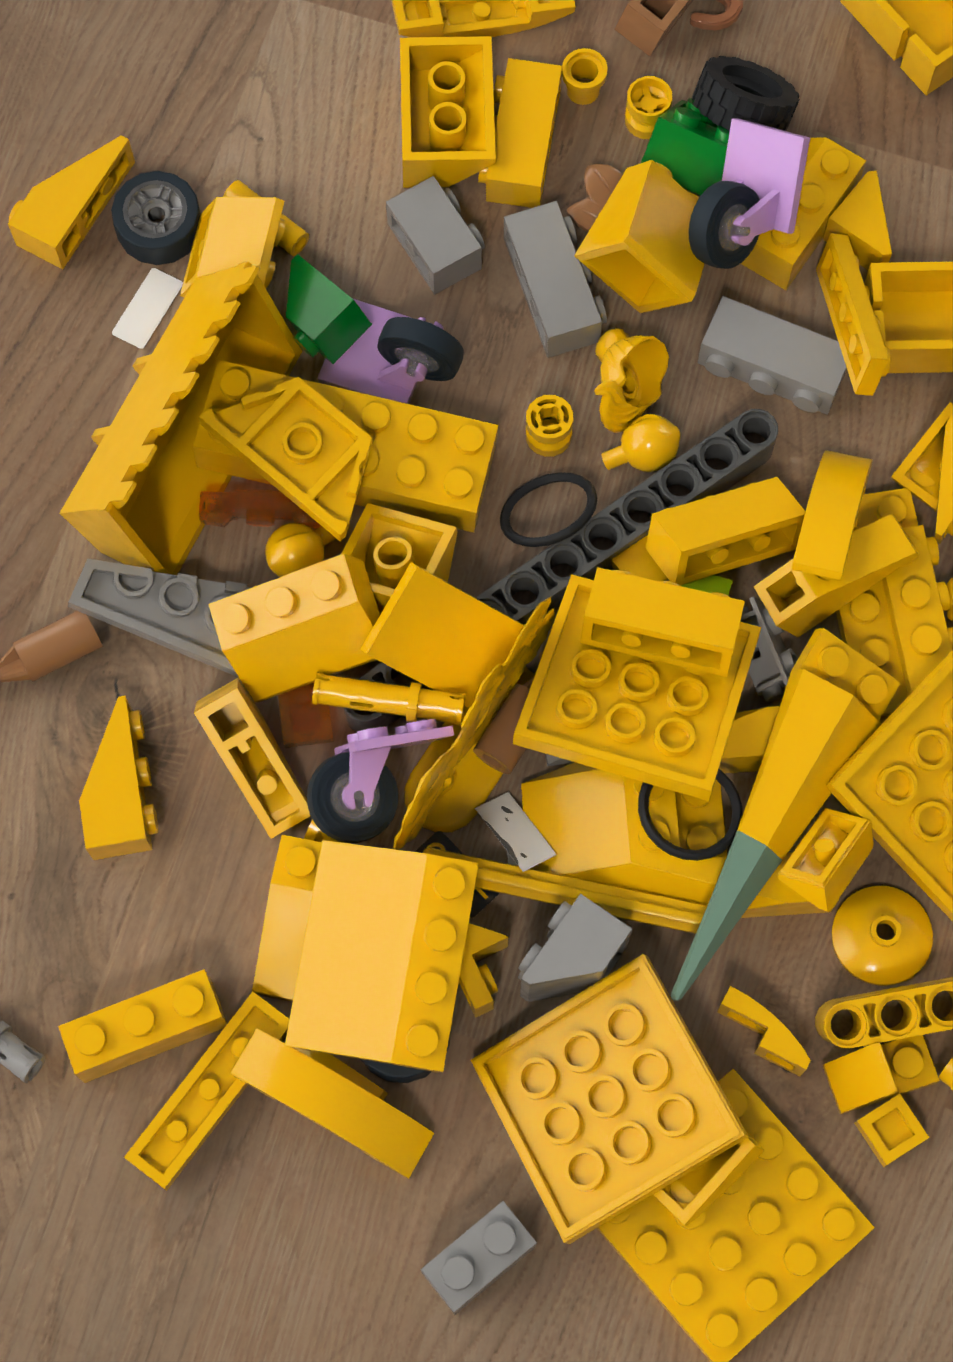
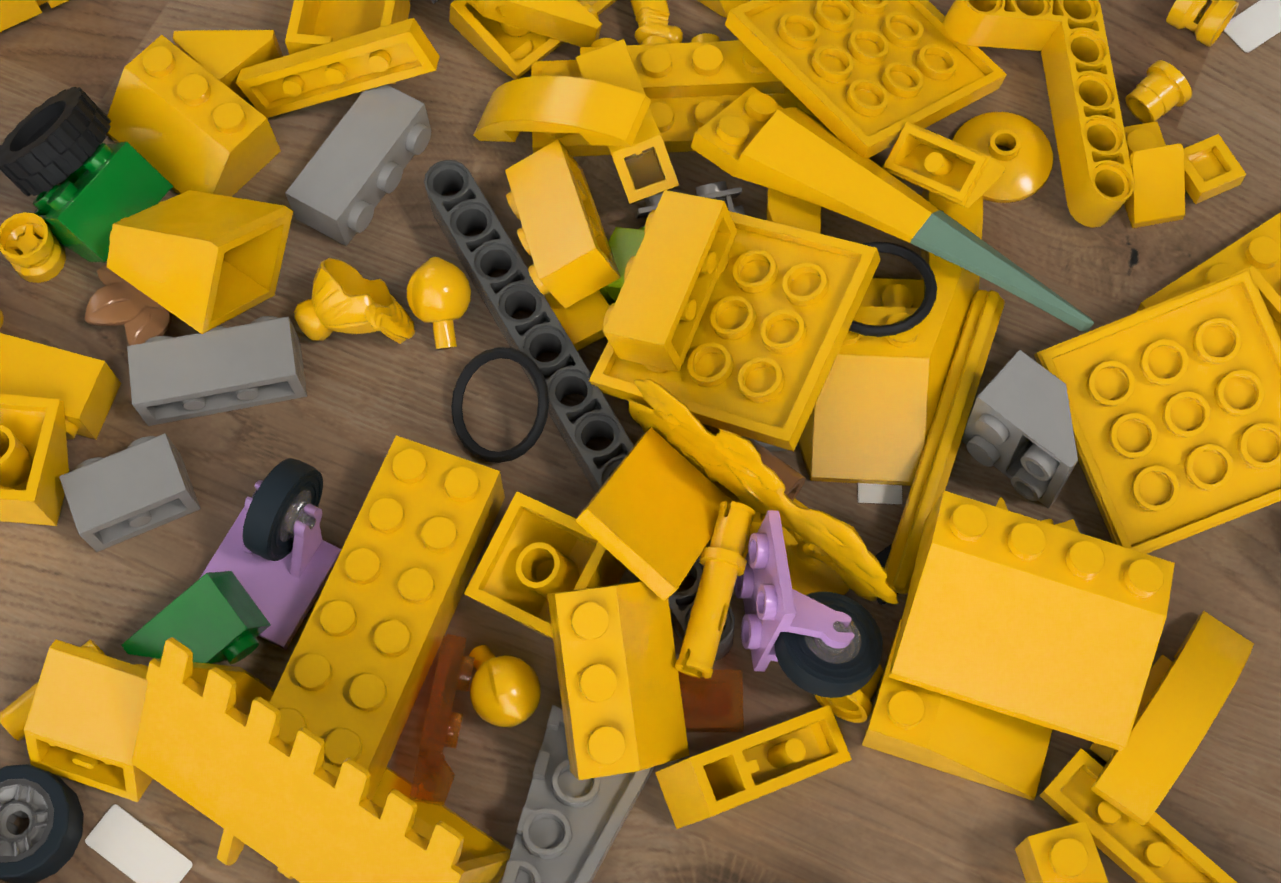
camera: 80 degrees left, 5 degrees down
yellow wing [199,377,372,542] -> none
white sticker [475,792,557,872] -> none
yellow wheel [526,395,573,457] -> none
lavender plate [689,118,810,269] -> none
yellow slope [717,986,811,1077] -> none

